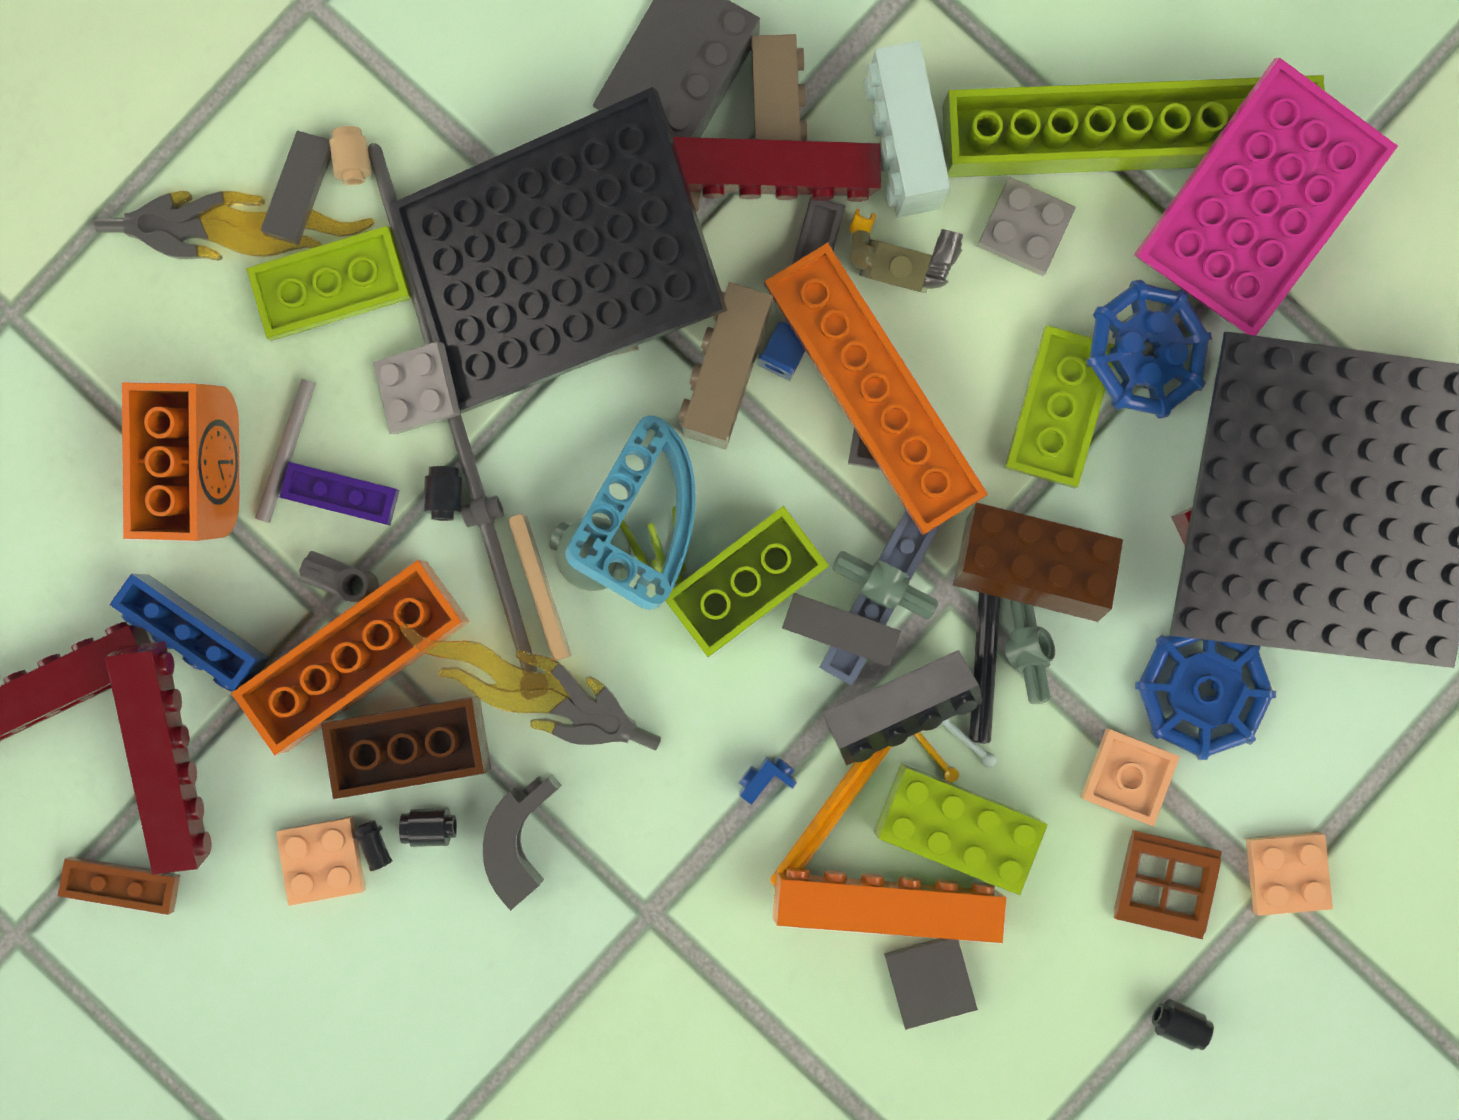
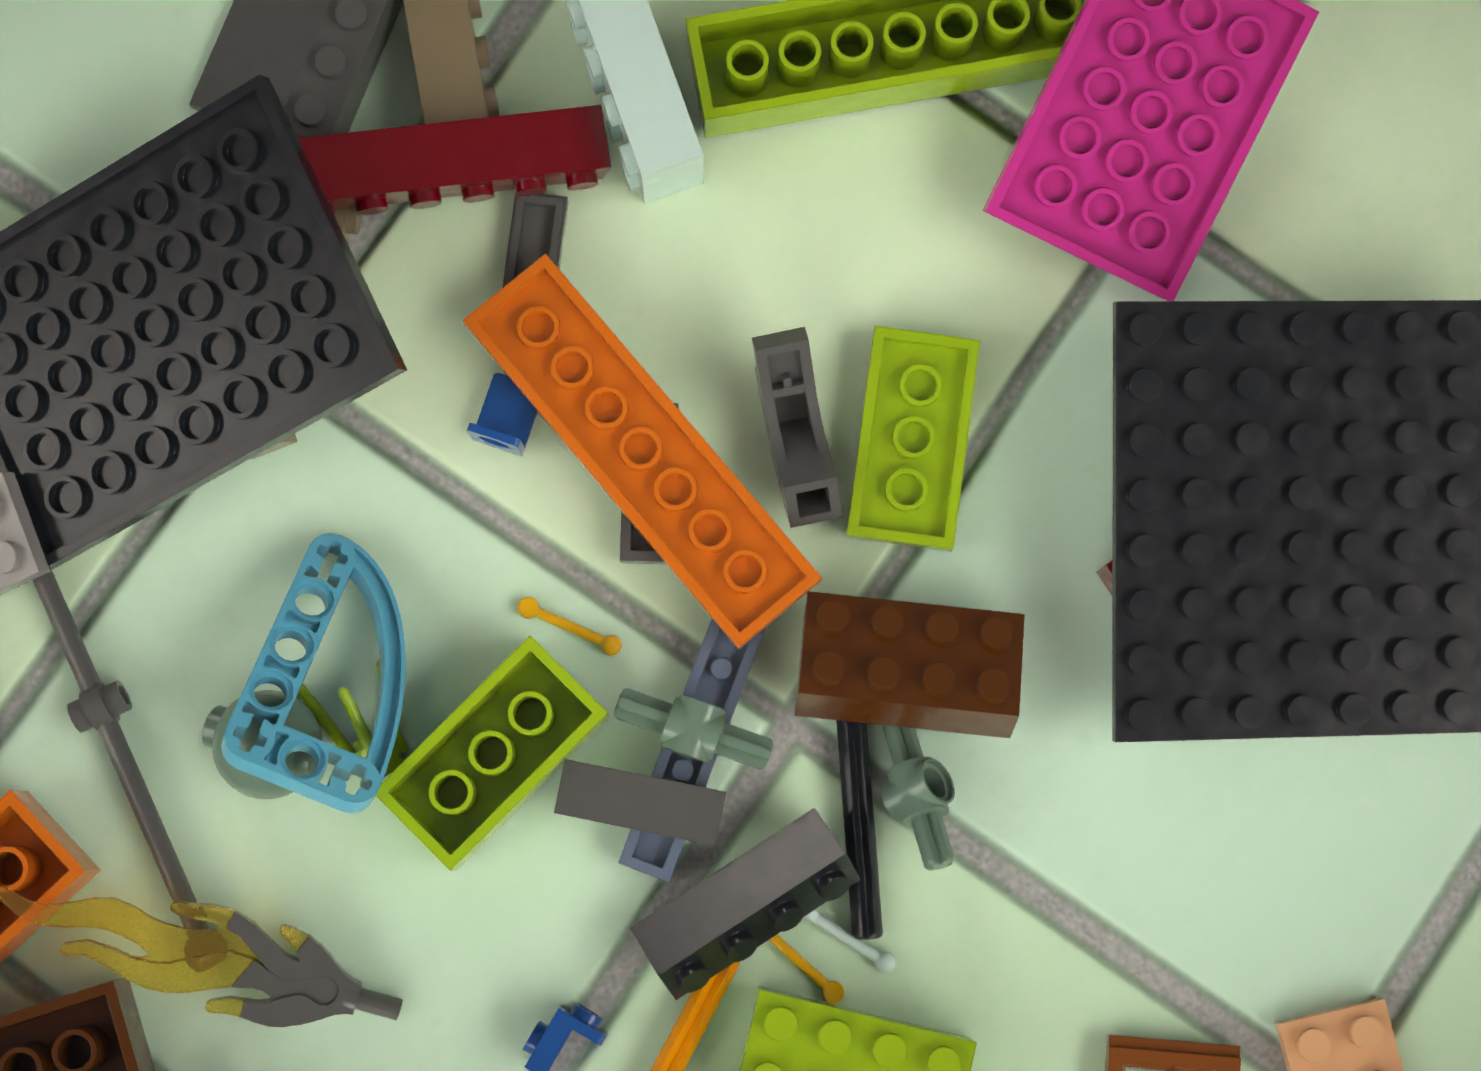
camera: 15 degrees left, 5 degrees down
black brick [424,466,462,521] -> none
tan tile [509,514,572,661] -> none
dark tan brick [678,282,773,450] -> none
olive torso [849,209,963,293] -> none
light grey plate [977,177,1076,276] -> none
light nougat plate [1080,728,1180,827] -> none
blue plate [1086,280,1212,419] -> none
blue plate [1135,635,1276,760] -> none
none -> yellow hinge [518,597,622,656]
none -> dark grey arch [752,327,843,528]

